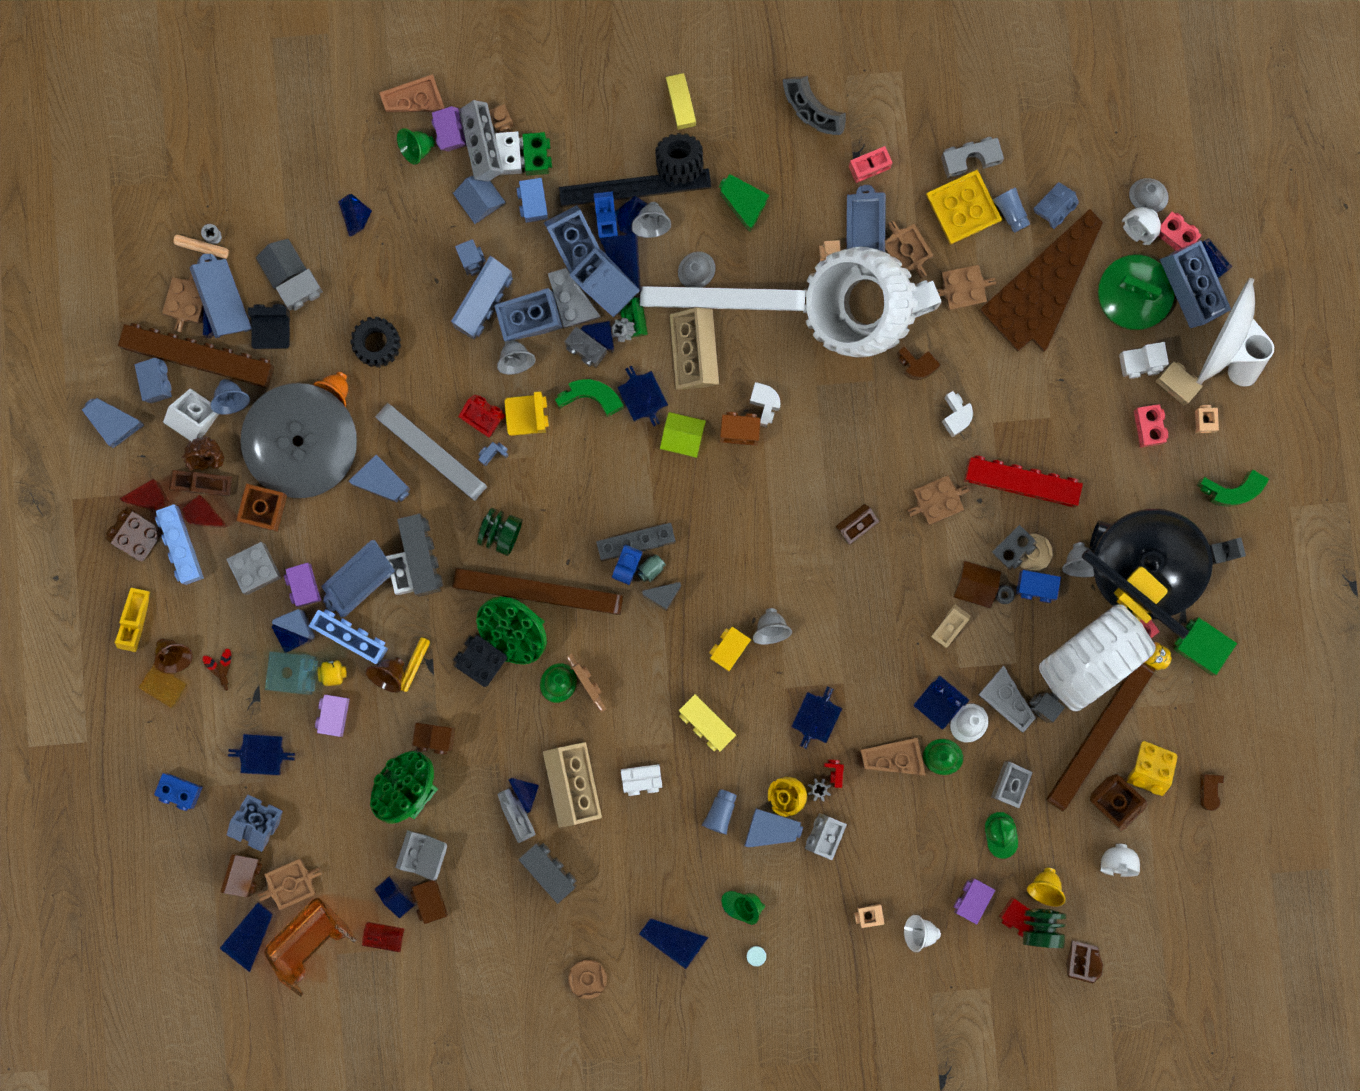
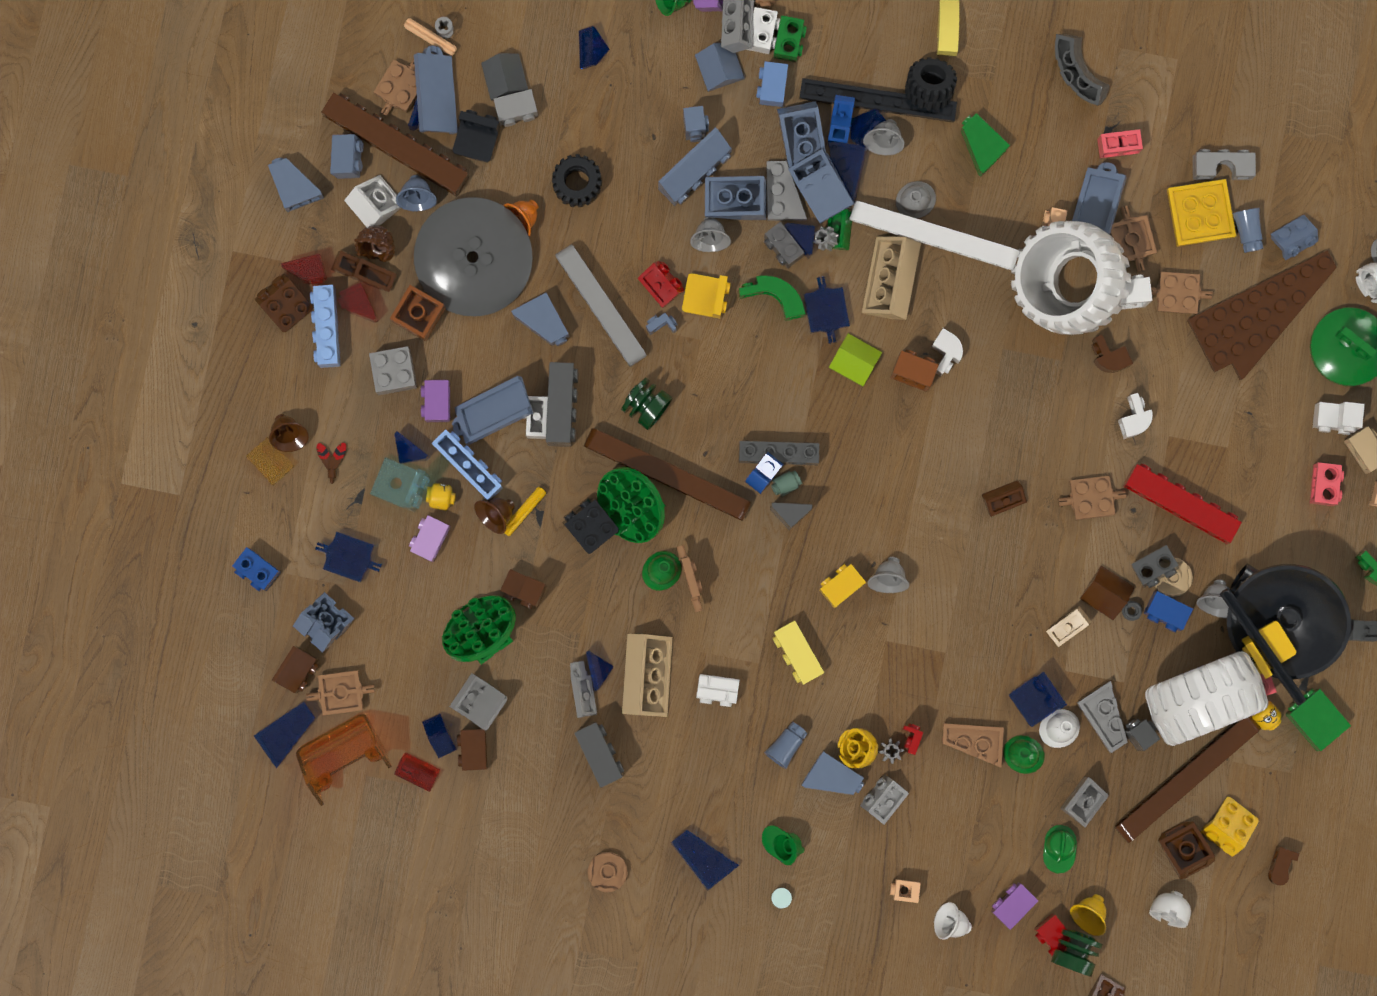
camera: 15 degrees right, 0 degrees up
yellow slope [115,588,150,652] -> none
sand blue slope [272,609,315,640] -> none
clear blue plate [791,686,842,749] -> none

